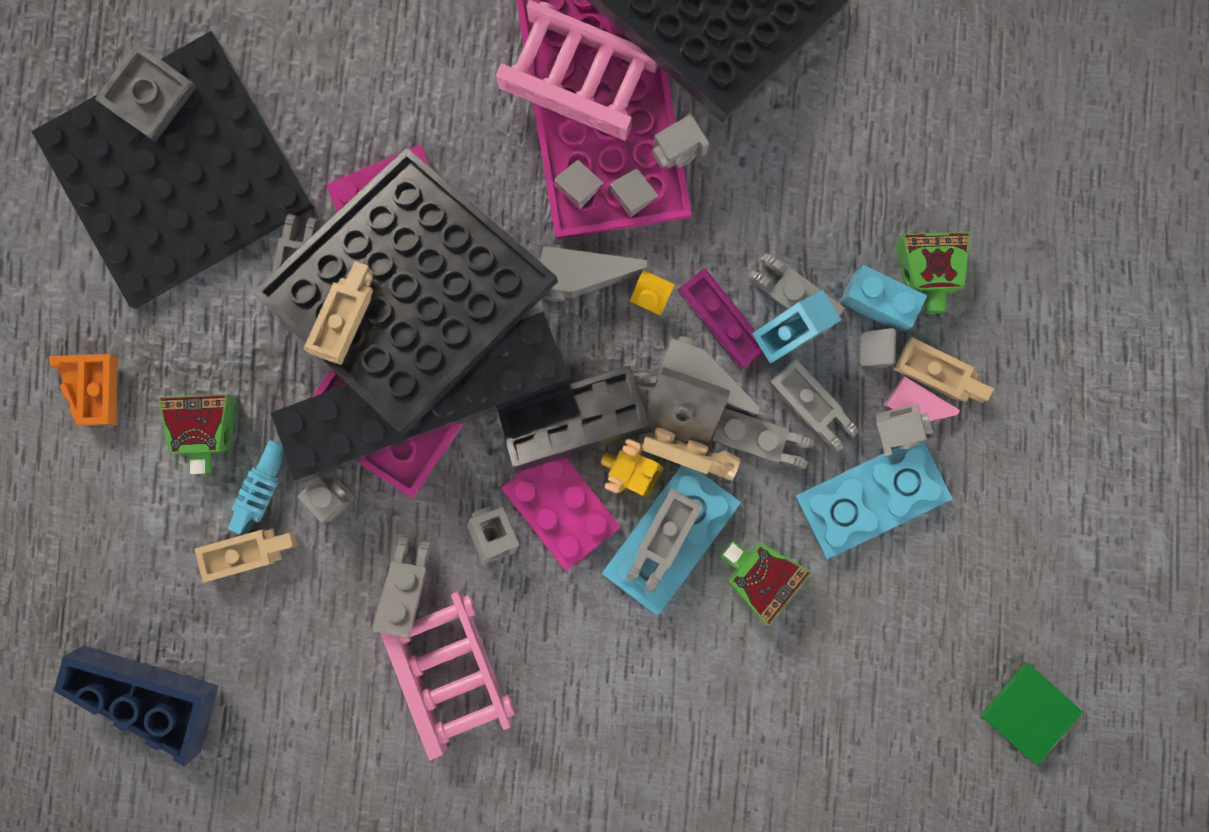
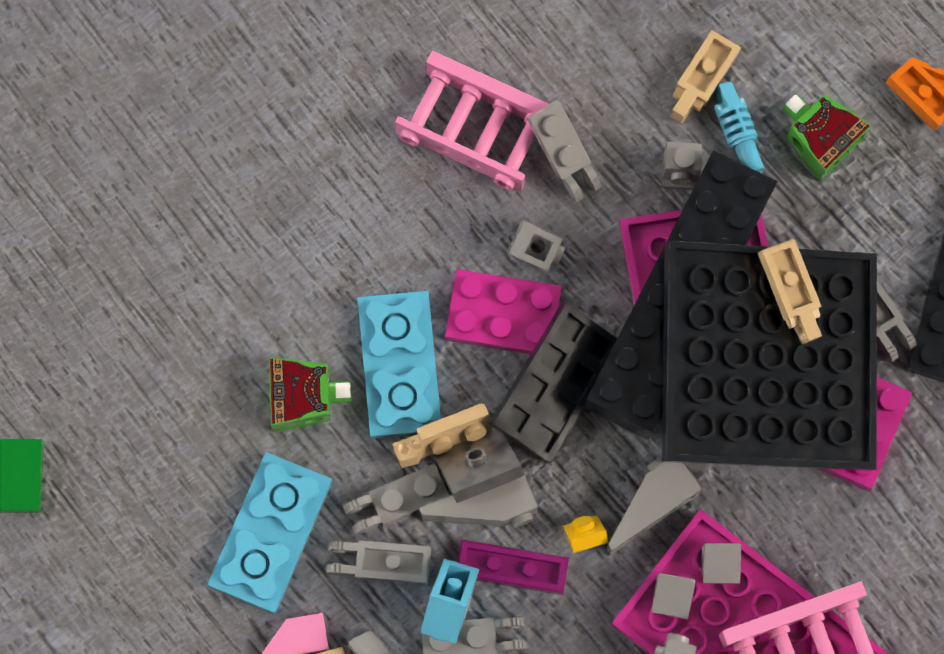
camera: 135 degrees right, 10 degrees down
yellow piece [601,439,664,499] -> none
light grey hinge [626,489,703,593] -> none
light grey brick [876,403,933,456] -> none

